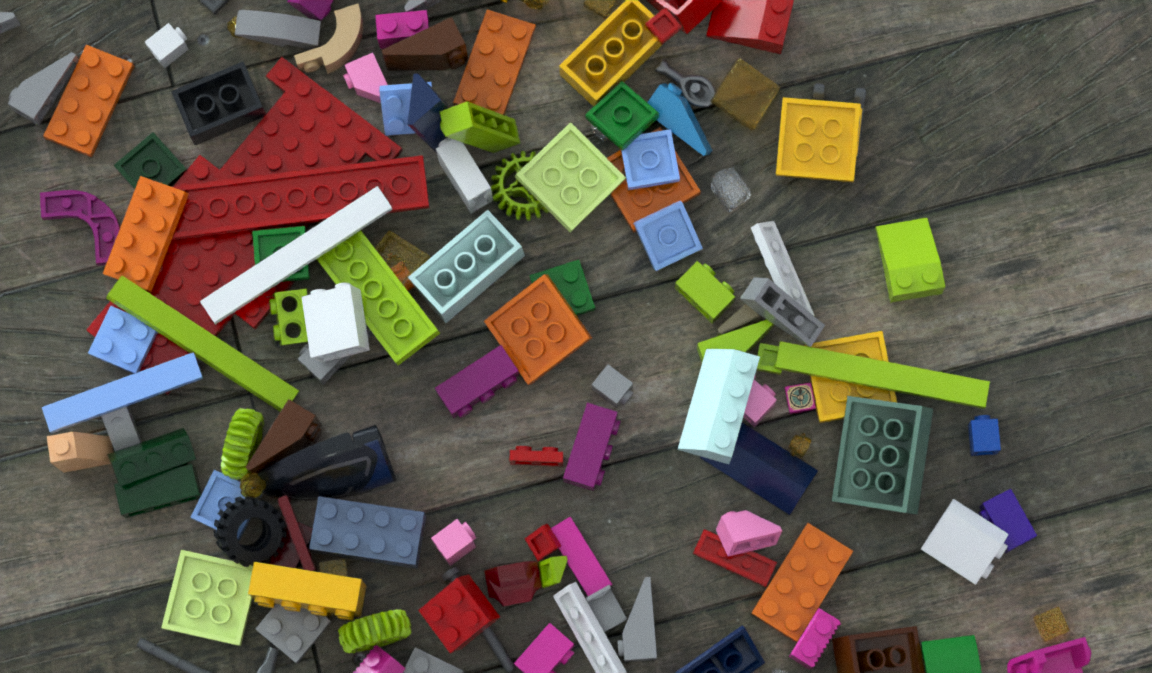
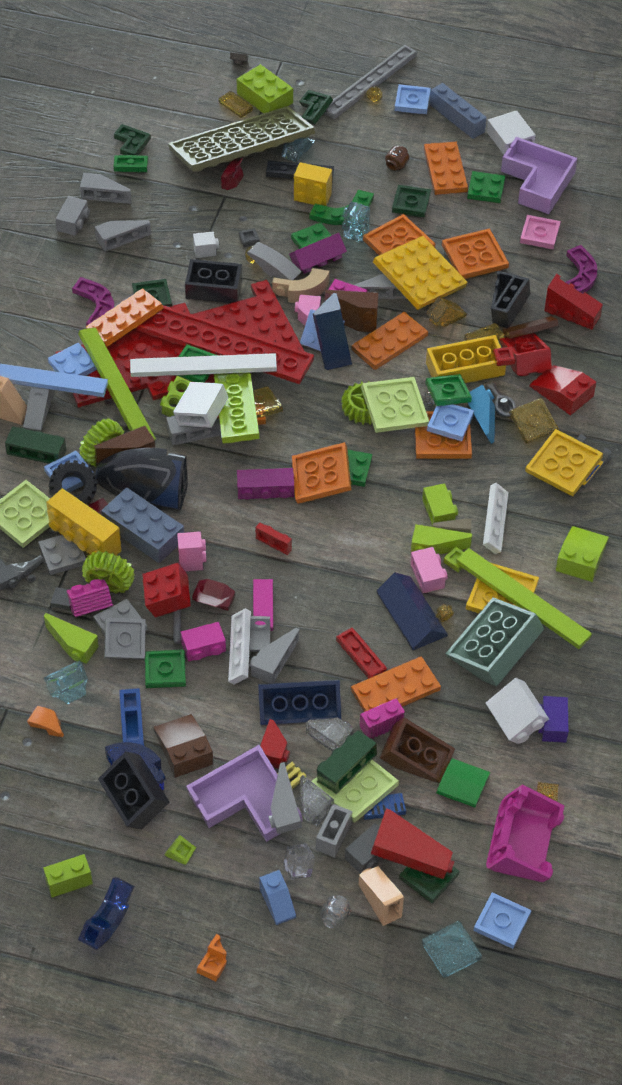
camera: 25 degrees right, 25 degrees down
orange plate [43,45,135,158] -> none
dark green brick [107,428,196,486] -> none
clear yellow plate [240,473,266,498] -> none
dark red tile [277,495,318,572] -> none
light aqua slope [408,210,525,323] -> none
white brick [436,138,493,214] -> none
lime brick [440,101,521,153] -> none
red tile [525,524,561,561] -> none
lime slope [538,556,567,588] -> none
magenta brick [563,403,621,491] -> none
light grey brick [592,364,634,408] -> none
light blue plate [633,201,703,271] -> none
light aqua slope [678,349,760,464] -> none
clear brick [711,167,751,213] -> none
bright pink slope [716,510,782,557] -> none
light grey slope [740,277,825,347] -> none
tile [784,382,816,414] -> none
blue brick [968,415,1001,456] -> none

